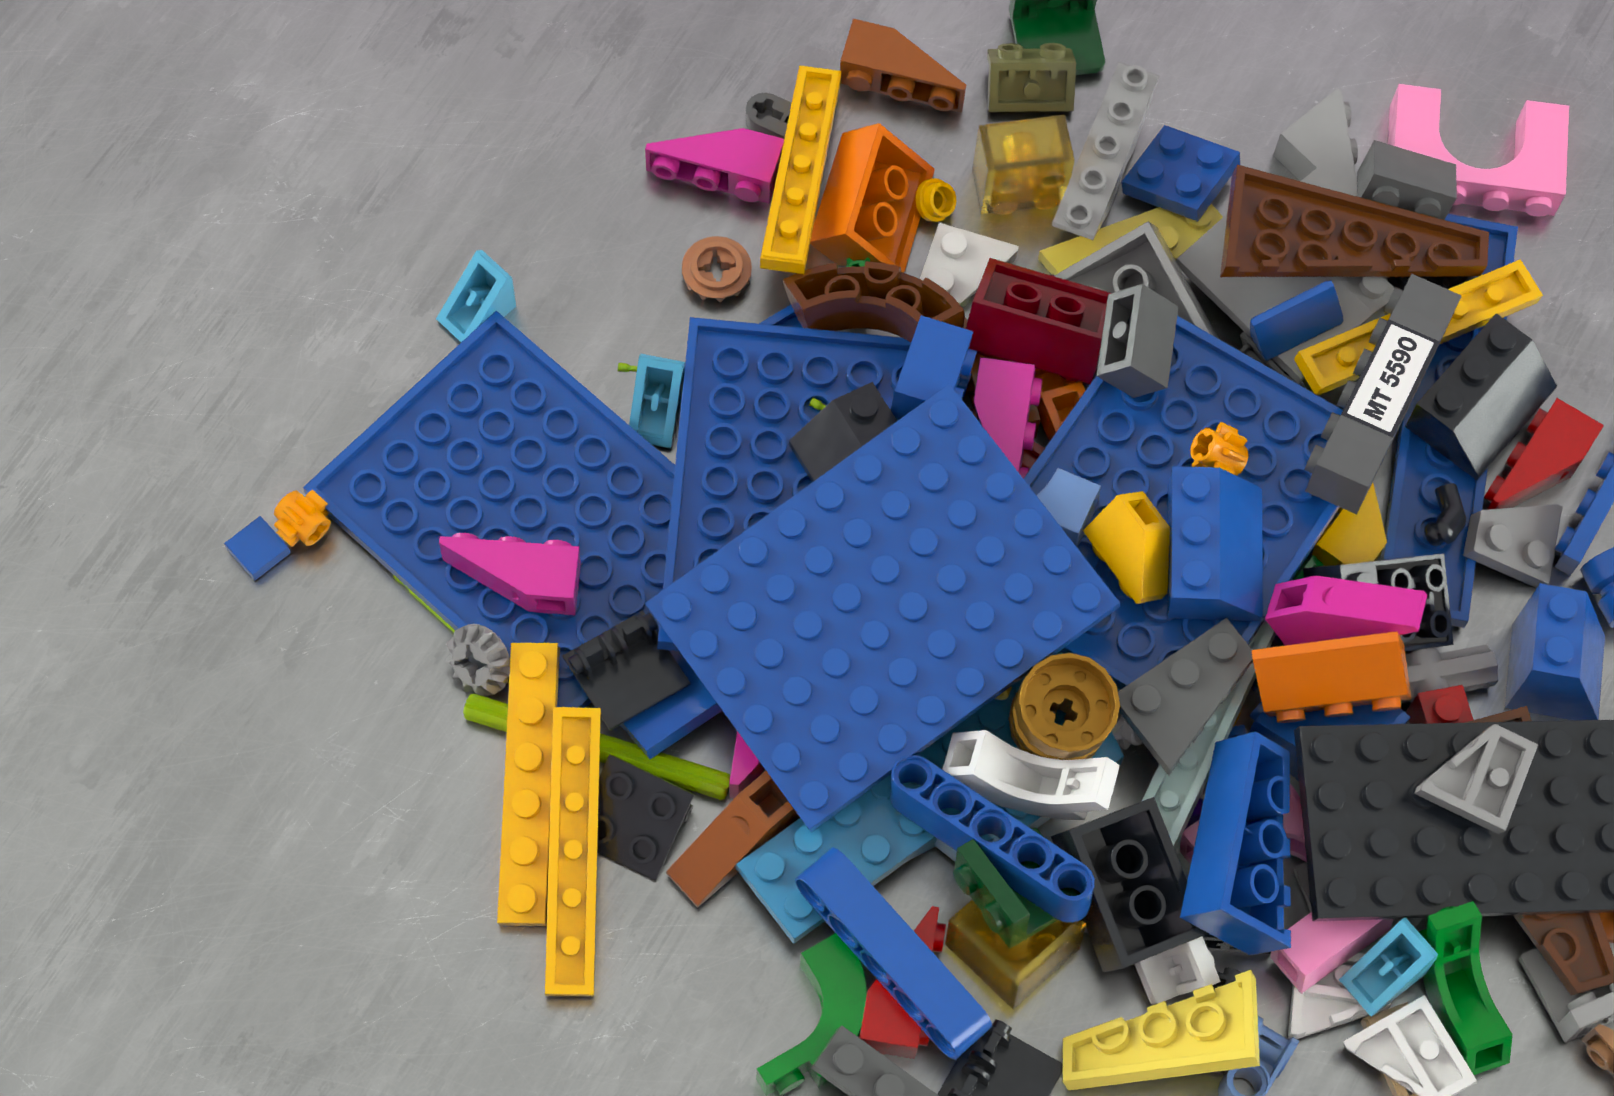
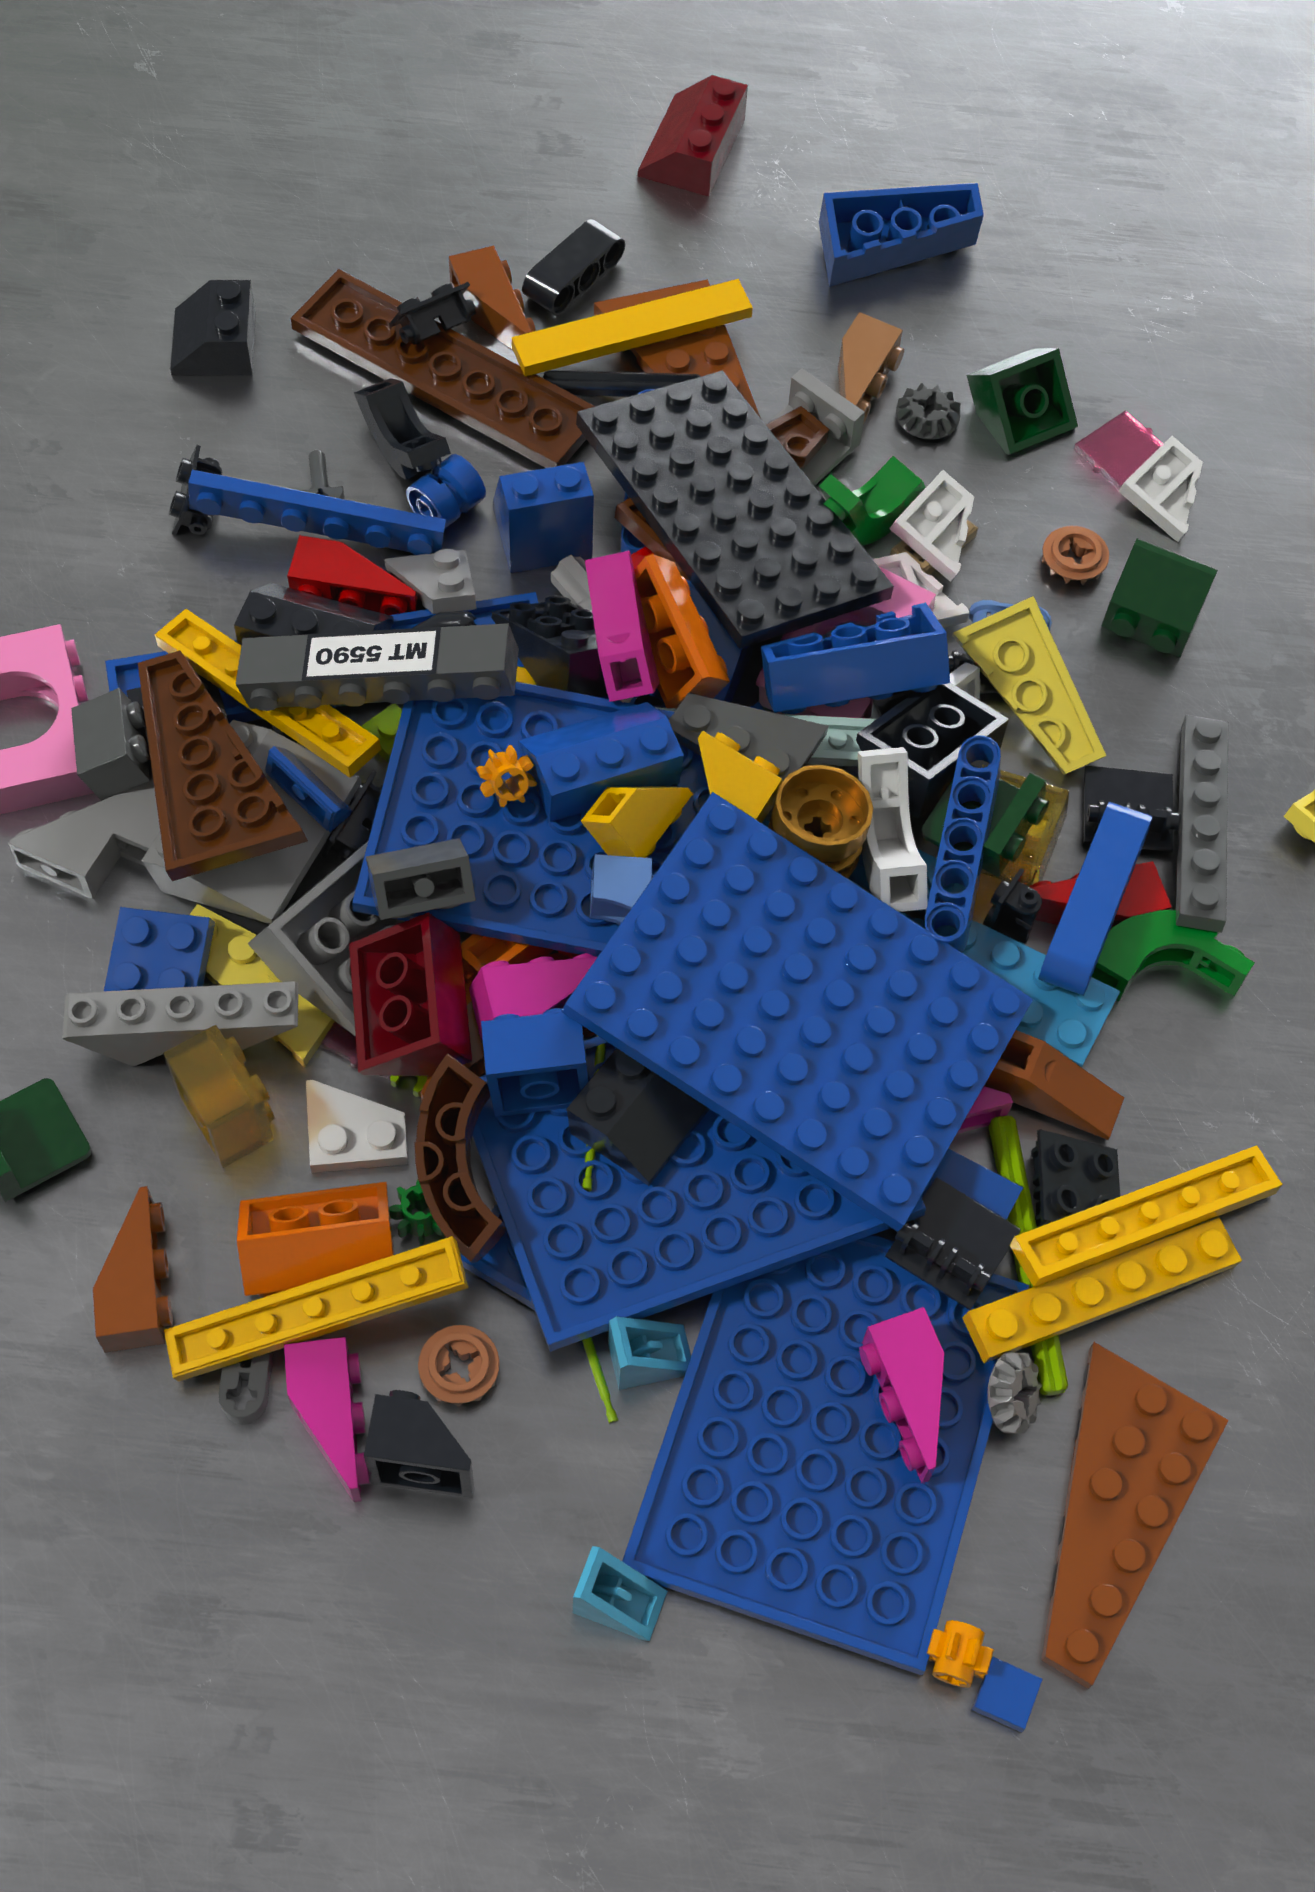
camera: 115 degrees left, 5 degrees down
yellow plate [916,178,956,222] -> none
olive bracket [987,43,1076,112] -> none
medium azure slope [1339,917,1438,1017] -> none
light grey wing [1414,724,1538,834] -> none
none -> black slope [364,1390,475,1498]
none -> yellow slope [698,731,783,823]
none -> black hinge [983,868,1042,945]
none -> dark orange wing [1042,1342,1229,1689]

